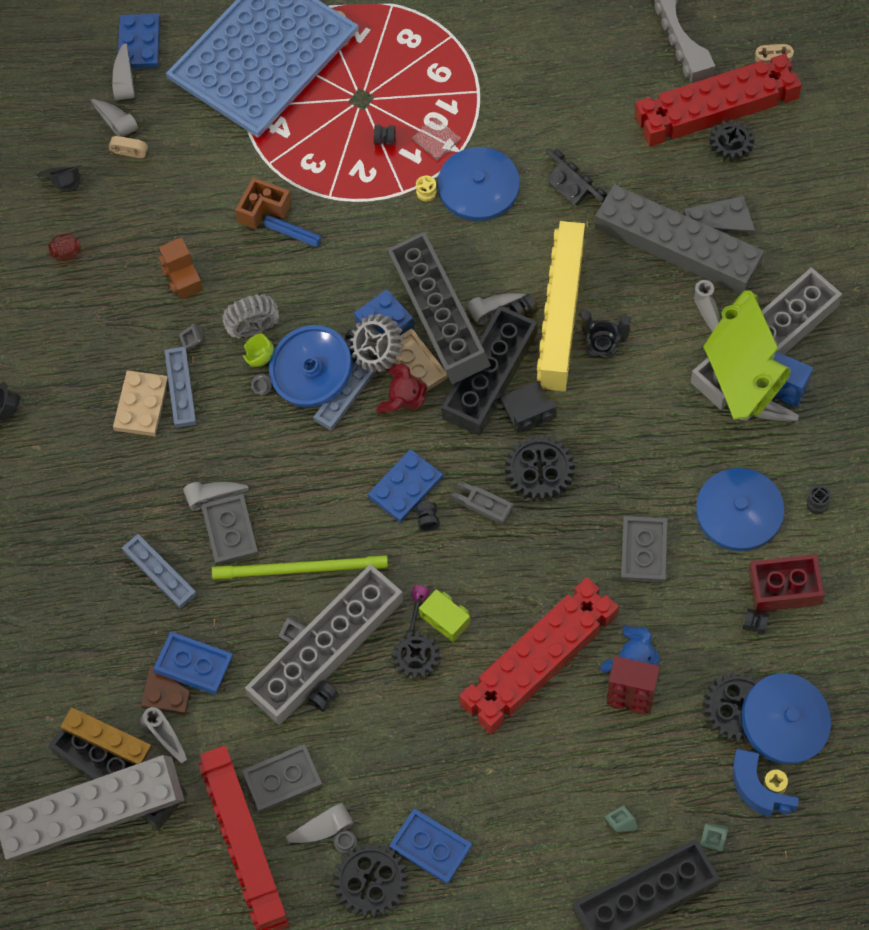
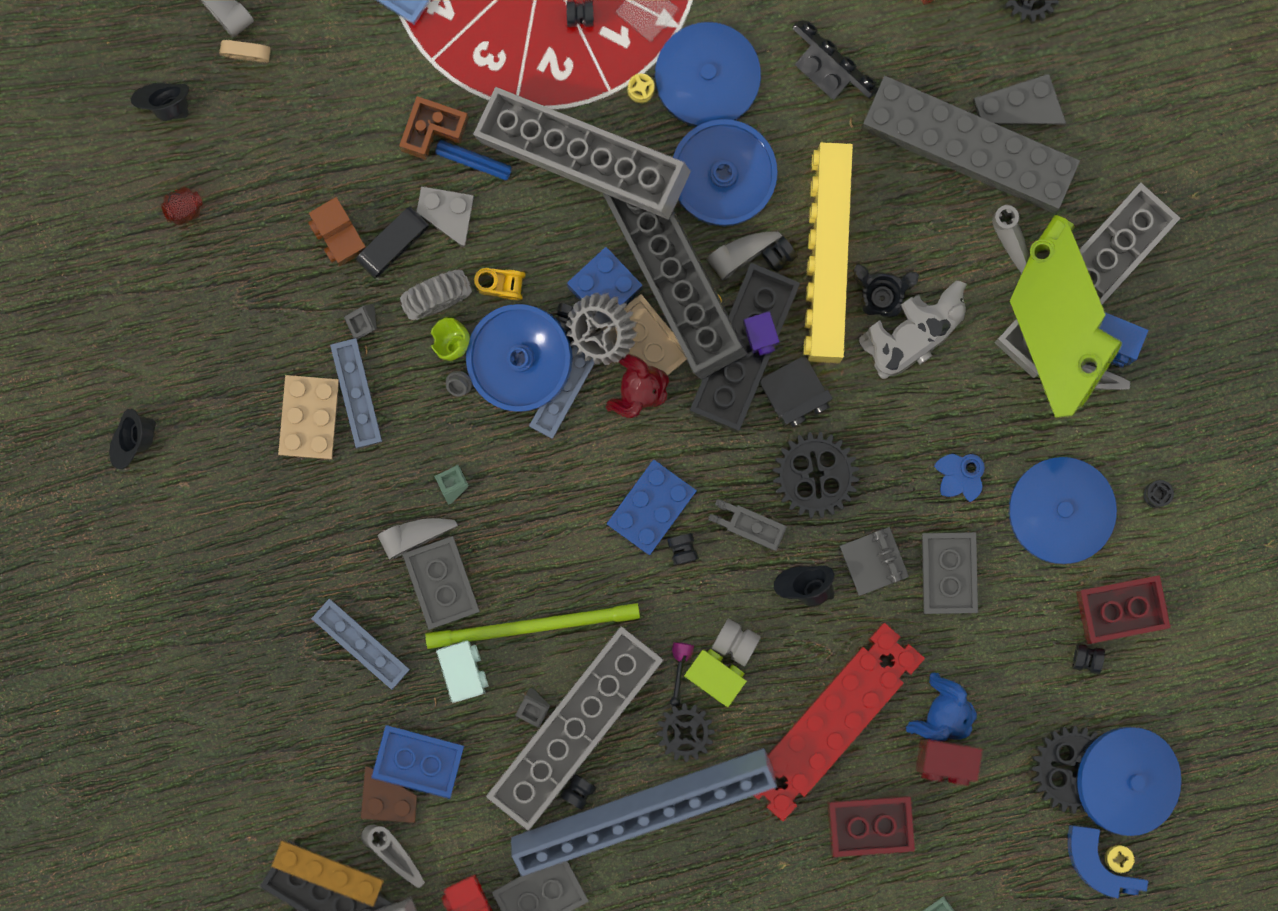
camera: 15 degrees left, 20 degrees up
none -> black beam [356,206,429,279]
none -> light grey wing [417,186,474,247]
none -> sand green slope [434,465,469,505]
none -> light aqua piece [437,641,489,703]
none -> light grey brick [473,87,691,220]
none -> yellow piece [474,268,526,300]
none -> sand blue brick [511,748,776,876]
none -> blue dish [673,119,777,226]
none -> light grey wheel [712,618,761,666]
none -> dark purple brick [743,311,779,355]
none -> black piece [774,566,835,607]
none -> dark red brick [827,796,915,857]
none -> dark grey hinge [840,527,909,596]
none -> light grey animal [859,281,968,379]
none -> blue plate [934,454,985,502]

